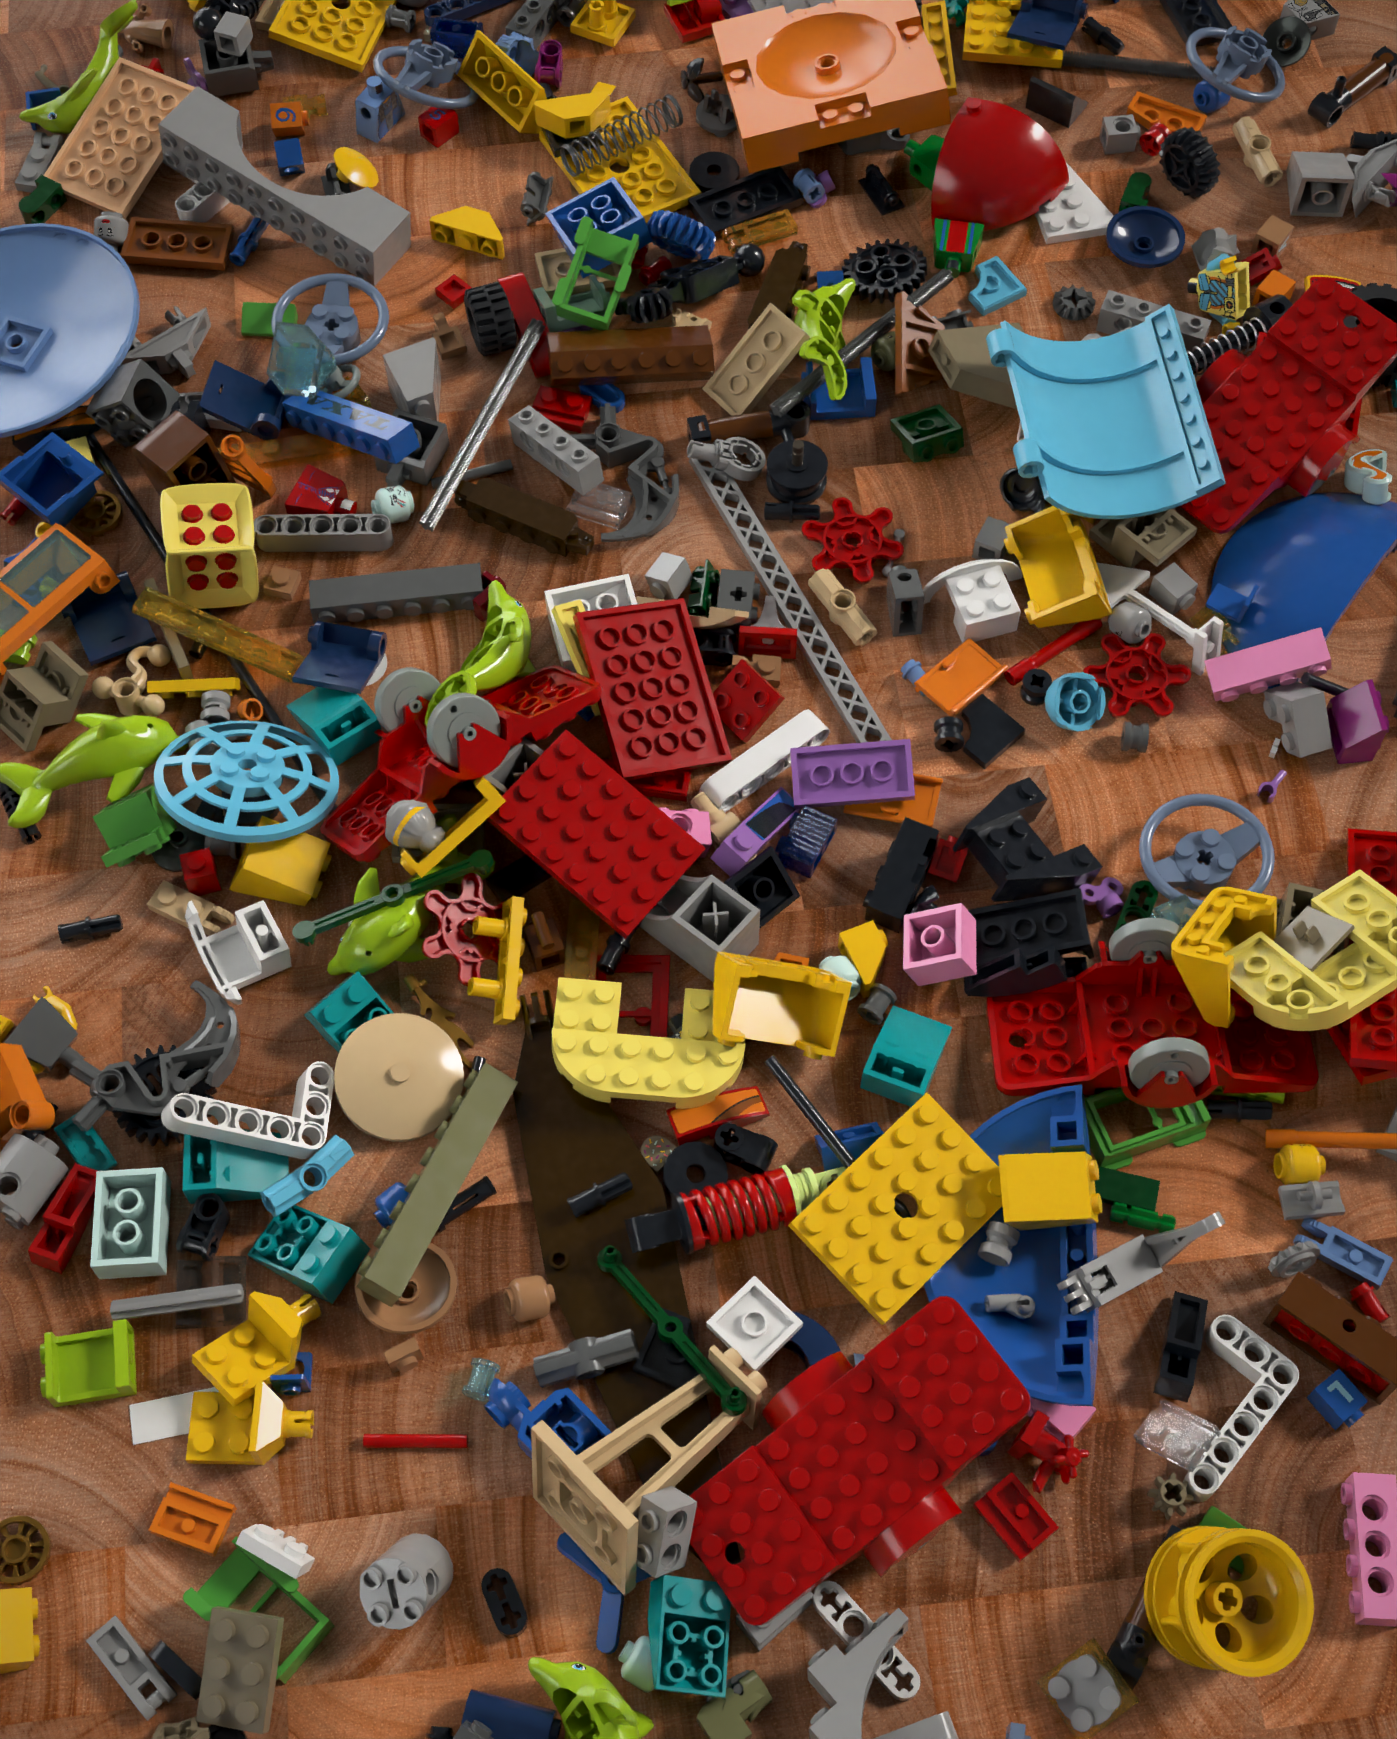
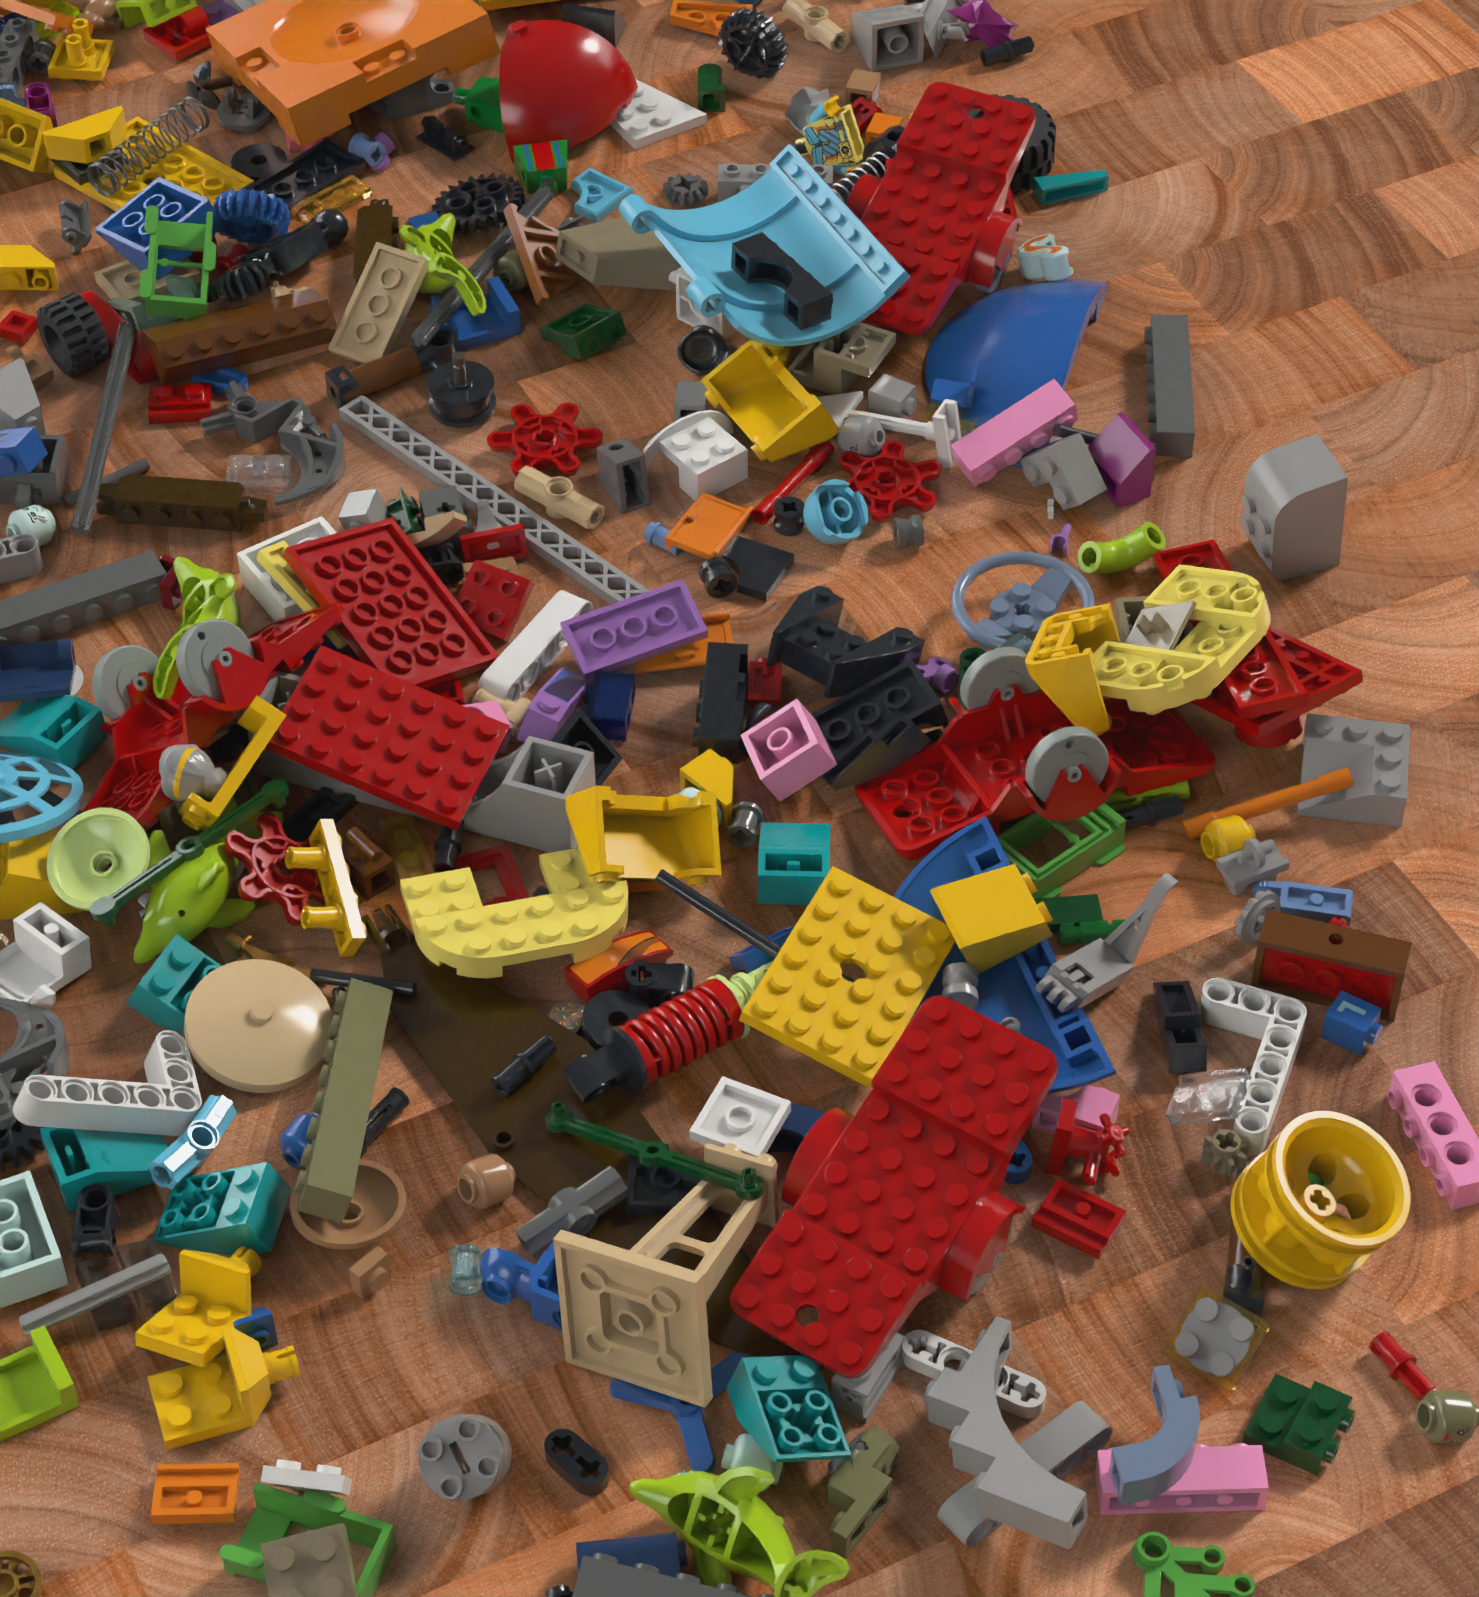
camera: 20 degrees left, 15 degrees down
white sticker [129,1387,219,1445] -> none
red bar [363,1434,468,1448] -> none
light grey brick [508,405,604,496] -> none
light grey brick [637,1486,697,1578] -> none
light grey pin [687,437,766,481] -> none
black axle [764,501,820,523] -> none
light grey hinge [882,529,905,577] -> none
light grey brick [1099,114,1141,154] -> none
dark blue dish [1106,206,1185,268] -> none
red wheel [1139,123,1171,157] -> none
none -> yellowish green dish [47,808,150,911]
none -> black bar [309,968,417,996]
none -> black arch [731,232,833,331]
none -> lime cylinder [1077,521,1166,574]

